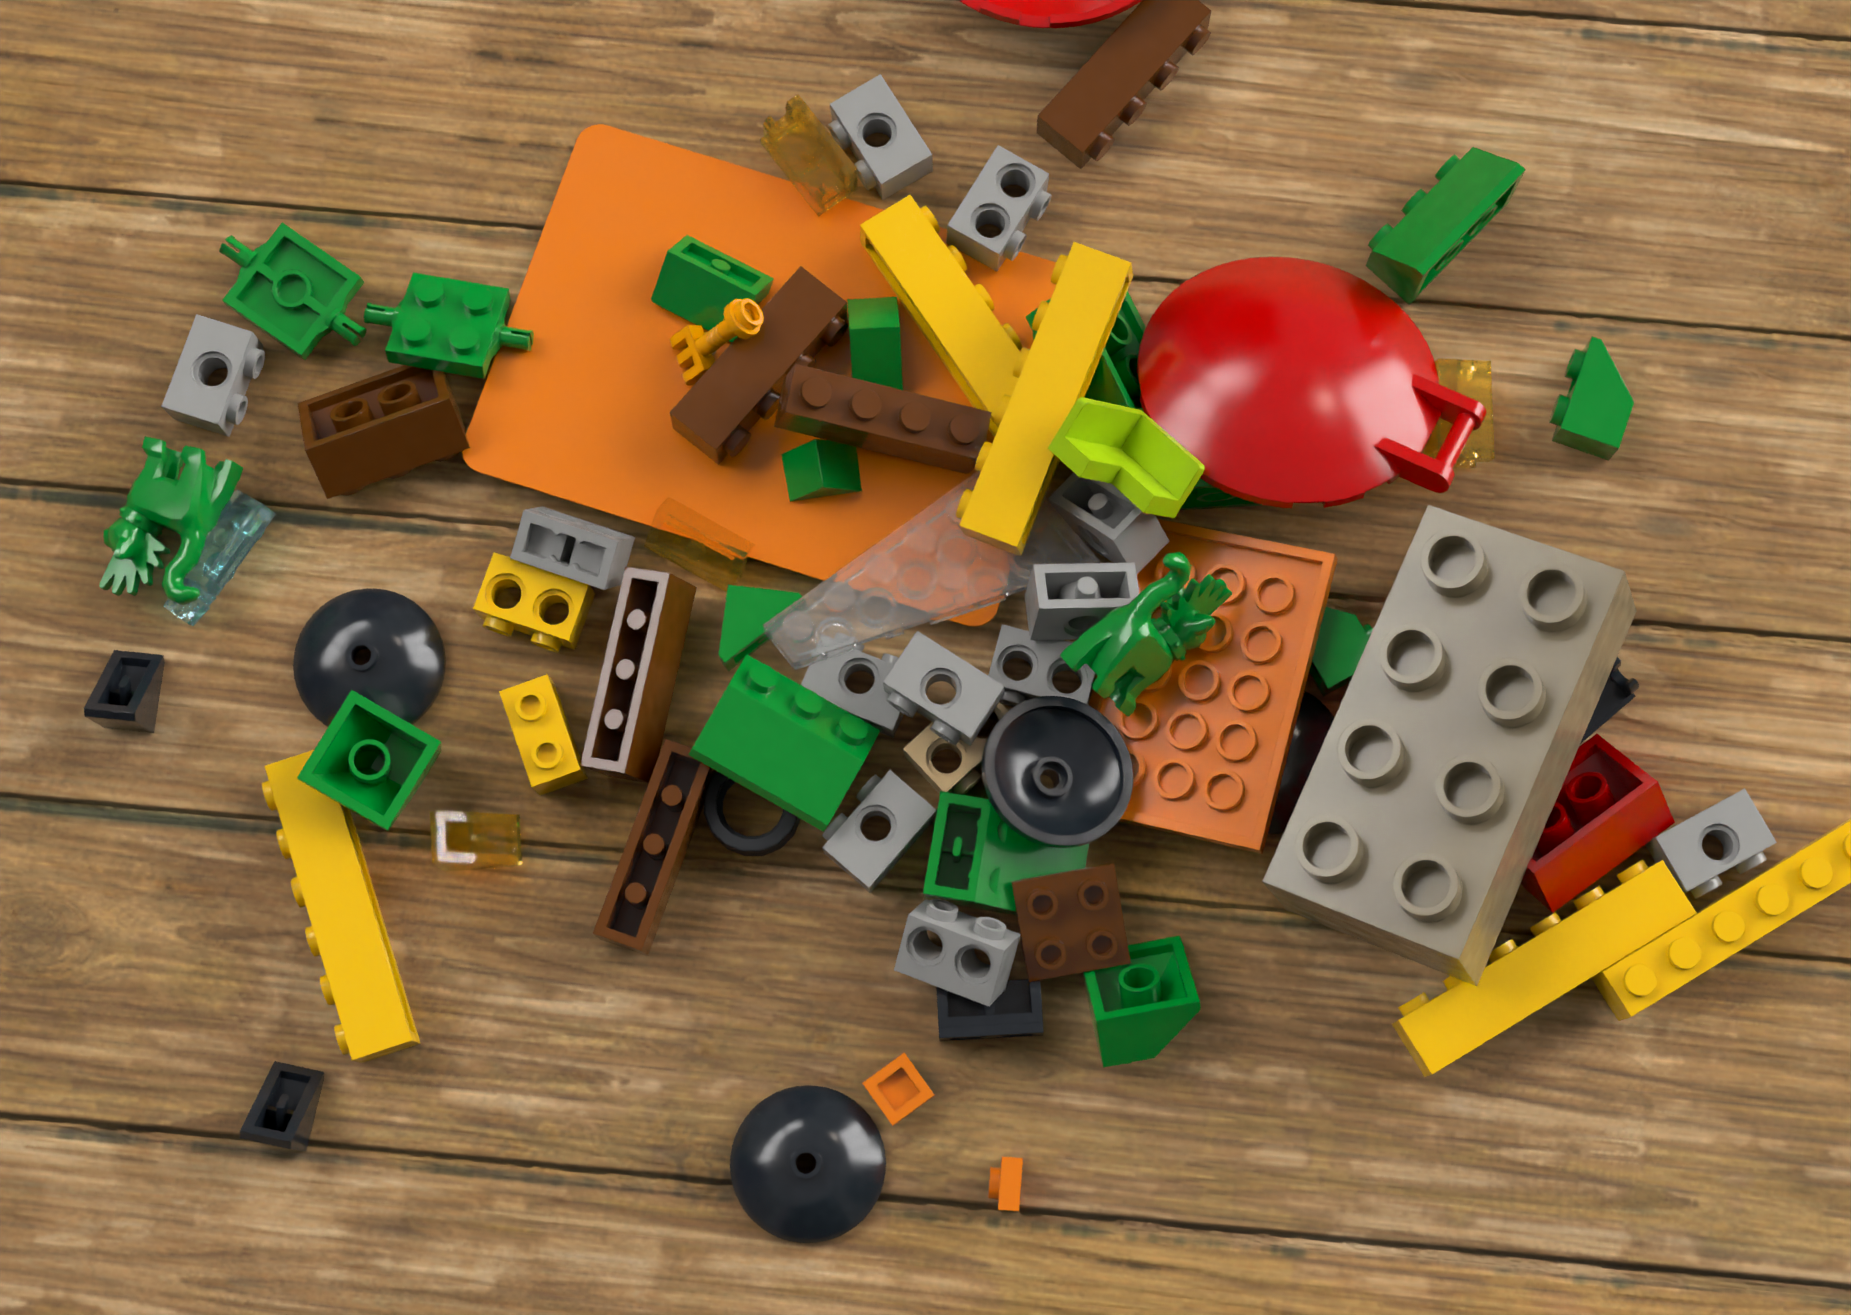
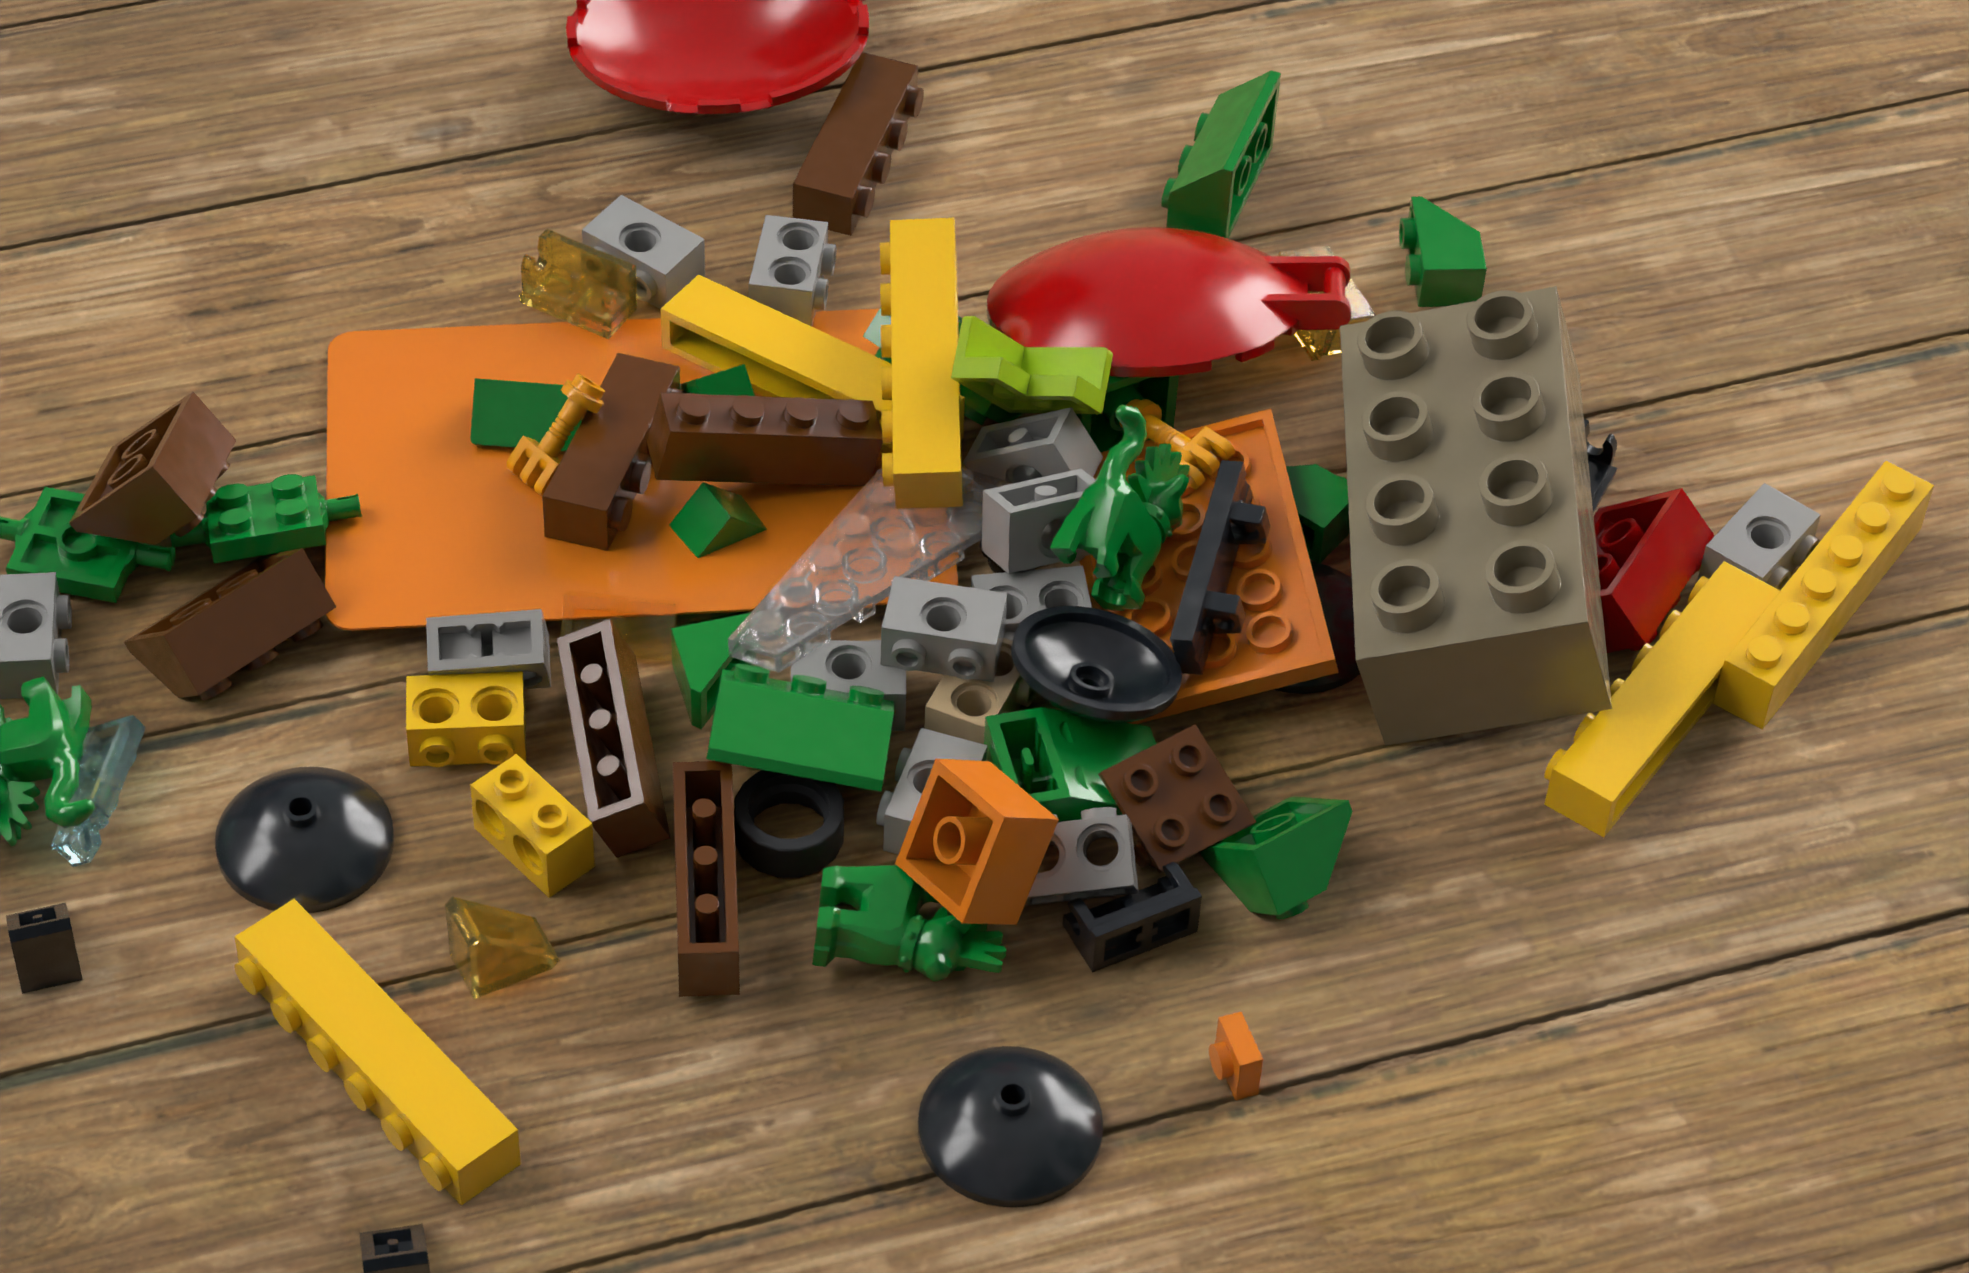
camera: 30 degrees left, 30 degrees down
green slope [297,690,441,831] -> none
orange plate [862,1053,935,1126] -> none
none -> reddish brown slope [69,392,236,545]
none -> green animal [812,865,1007,982]
none -> orange brick [895,758,1059,925]
none -> light orange hinge [1119,399,1235,489]
none -> black hinge [1170,460,1270,675]

